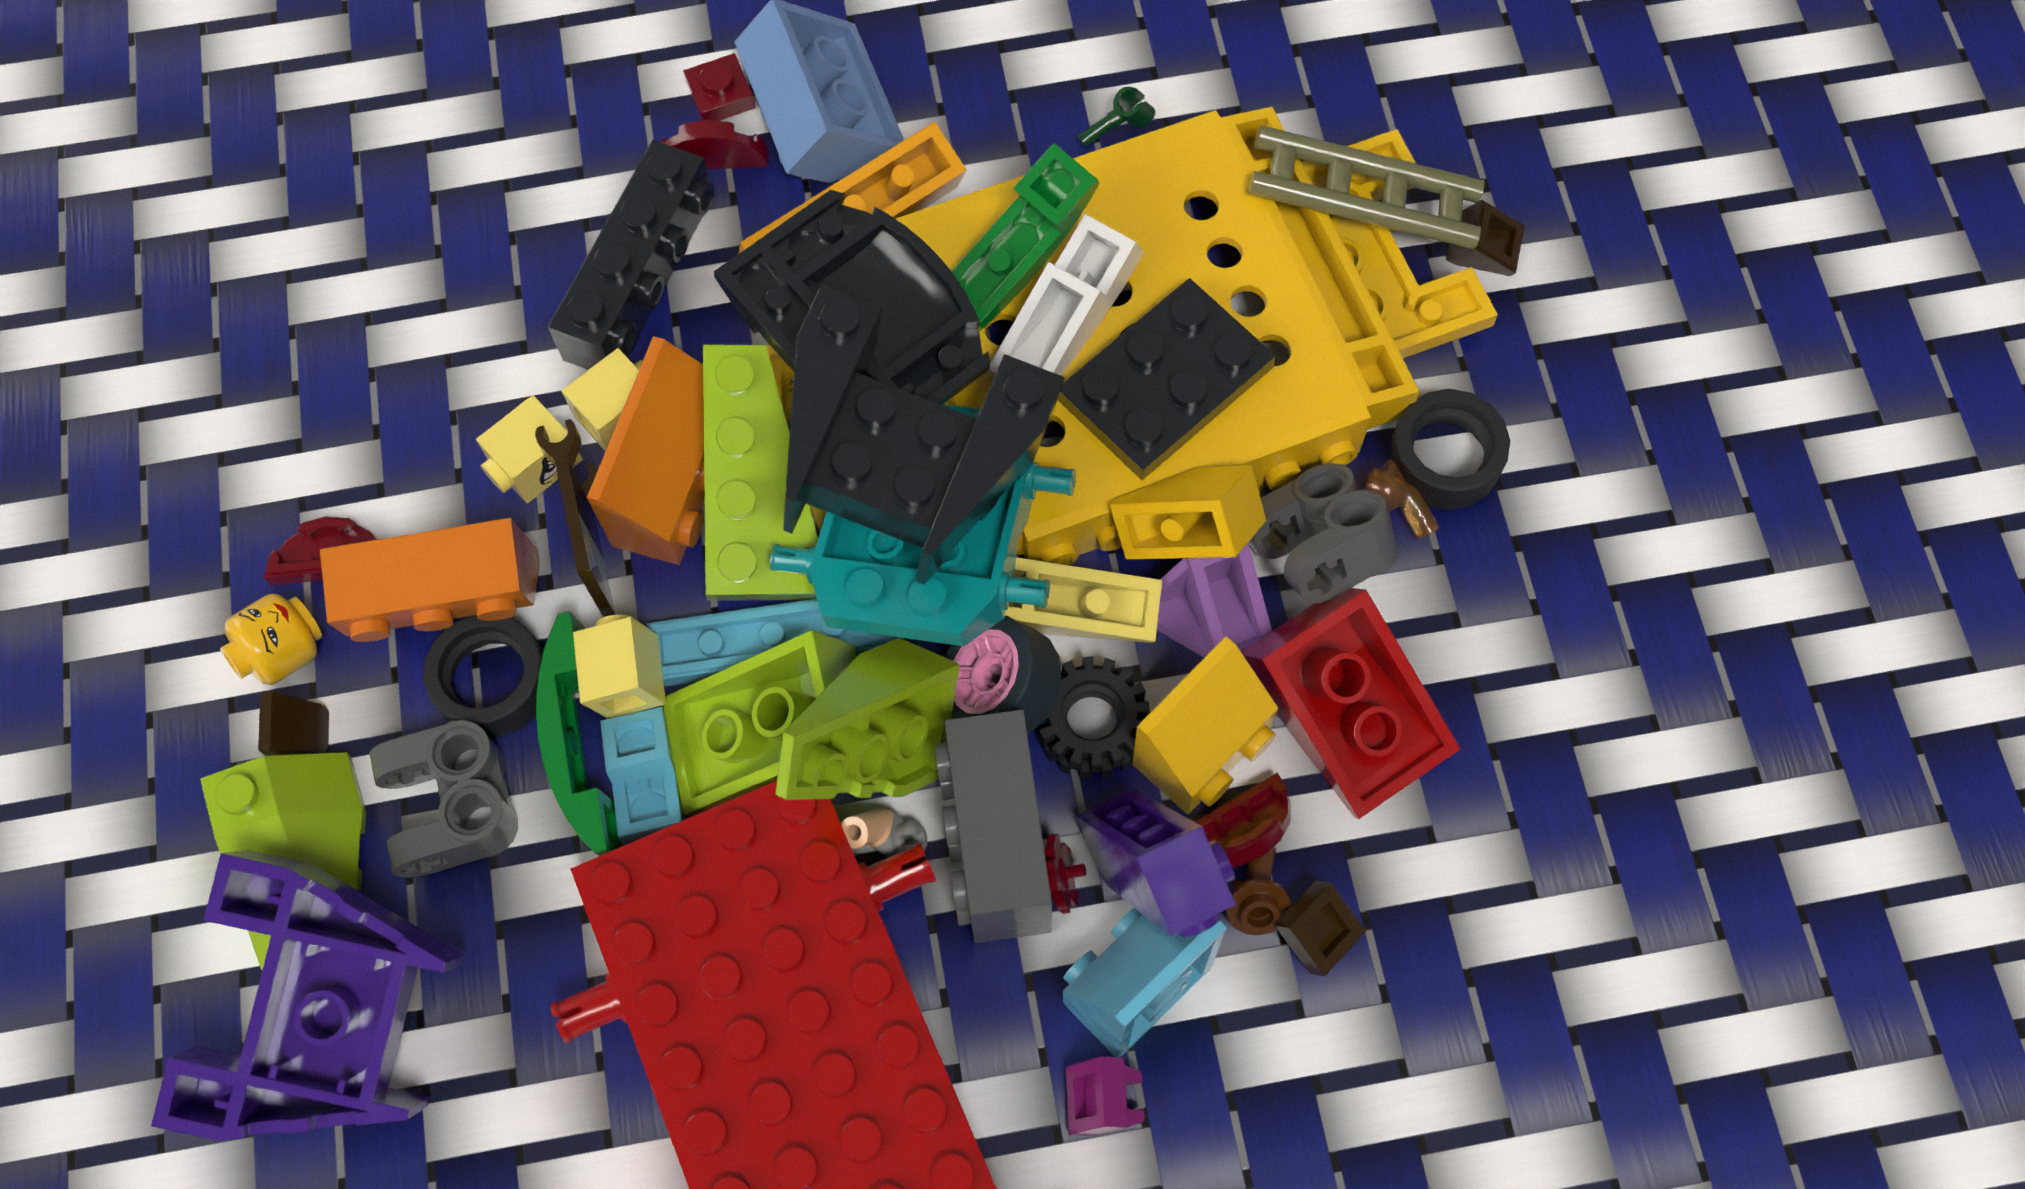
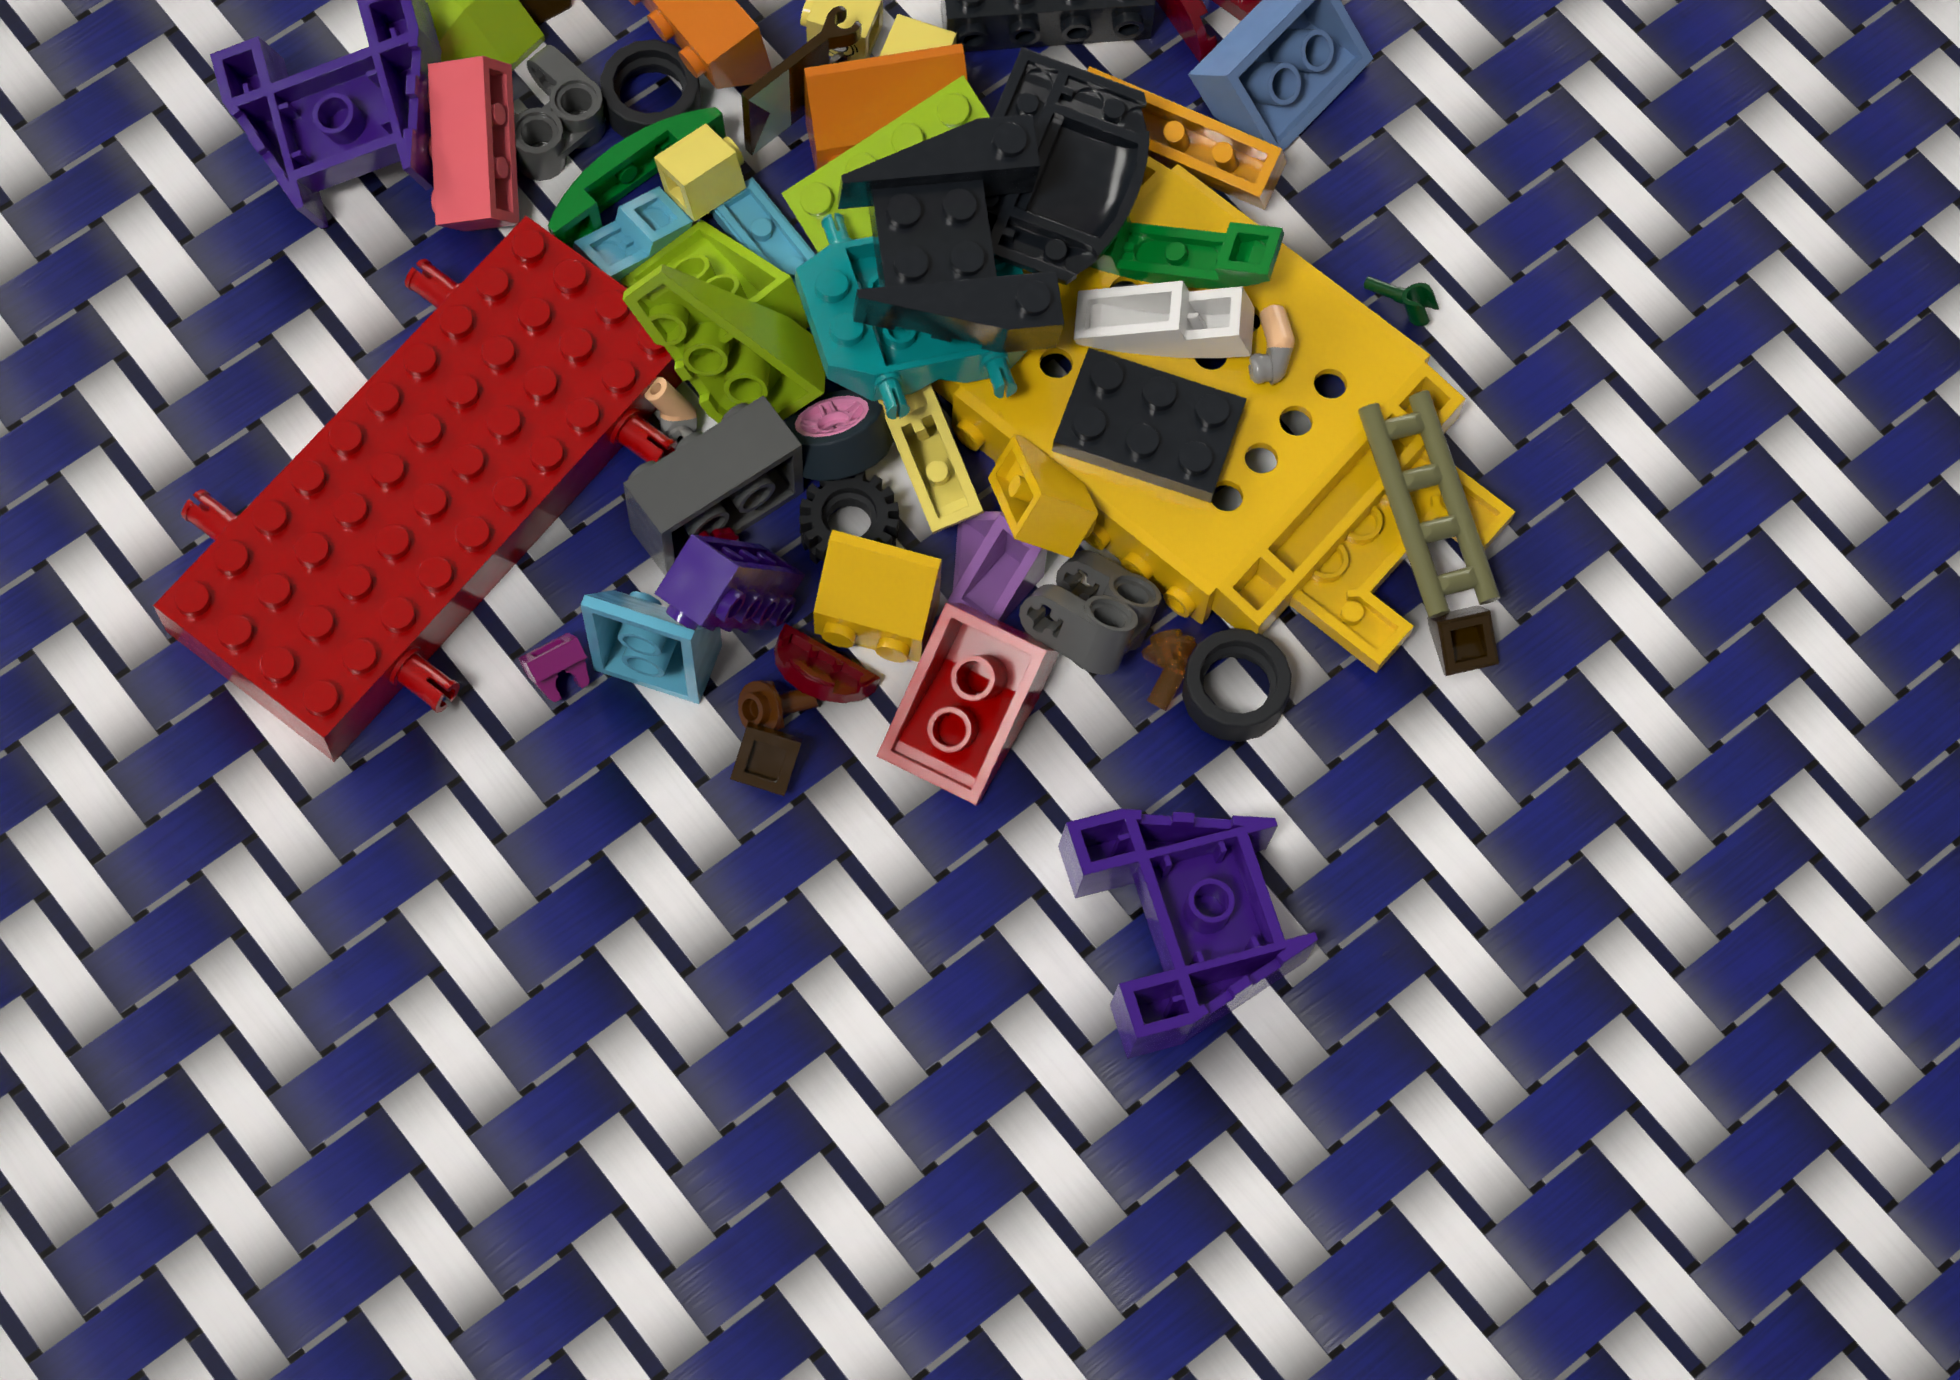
camera: 55 degrees right, 0 degrees up
none -> coral brick [428,56,519,231]
none -> dark purple wedge [1058,809,1318,1059]
none -> arm [1248,305,1295,385]

